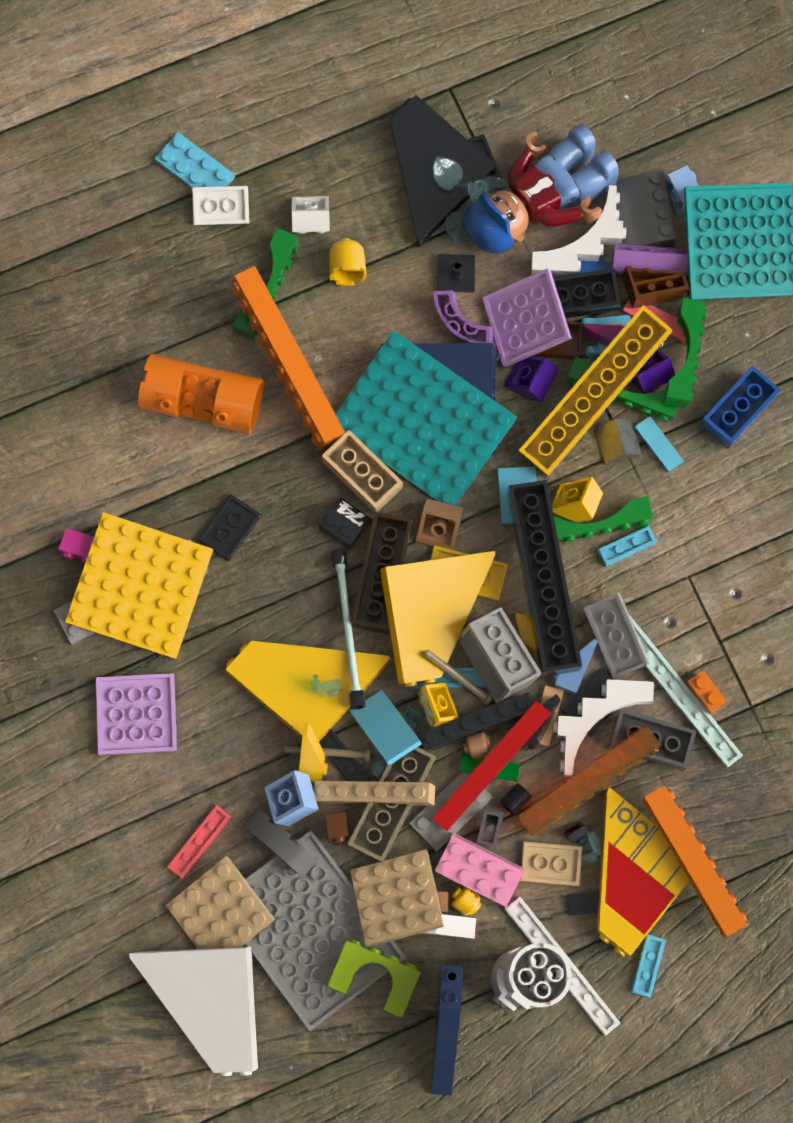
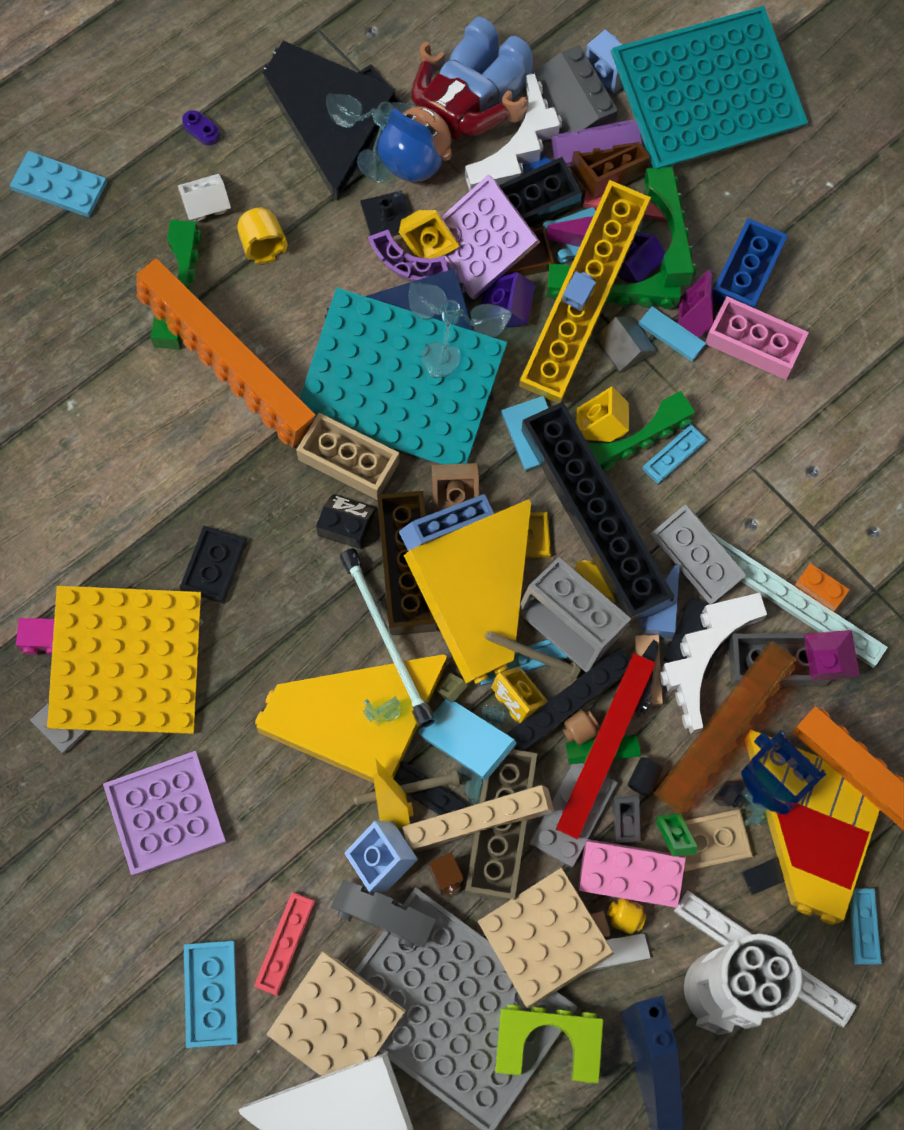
camera: 15 degrees left, 5 degrees down
orange cylinder [138,353,265,435] -> none
white tile [192,186,249,225] -> none
none -> dark purple plate [182,110,220,146]
none -> medium azure plate [184,941,238,1048]
none -> yellow slope [399,210,459,258]
none -> medium blue brick [399,494,494,551]
none -> clear light blue plant [408,282,512,378]
none -> olive tile [434,673,468,703]
none -> medium blue brick [562,272,596,311]
none -> green plate [656,813,698,857]
none -> magenta slope [678,270,714,338]
none -> bright pink brick [705,297,809,380]
none -> clear blue animal [741,730,826,815]
none -> magenta slope [804,630,860,681]

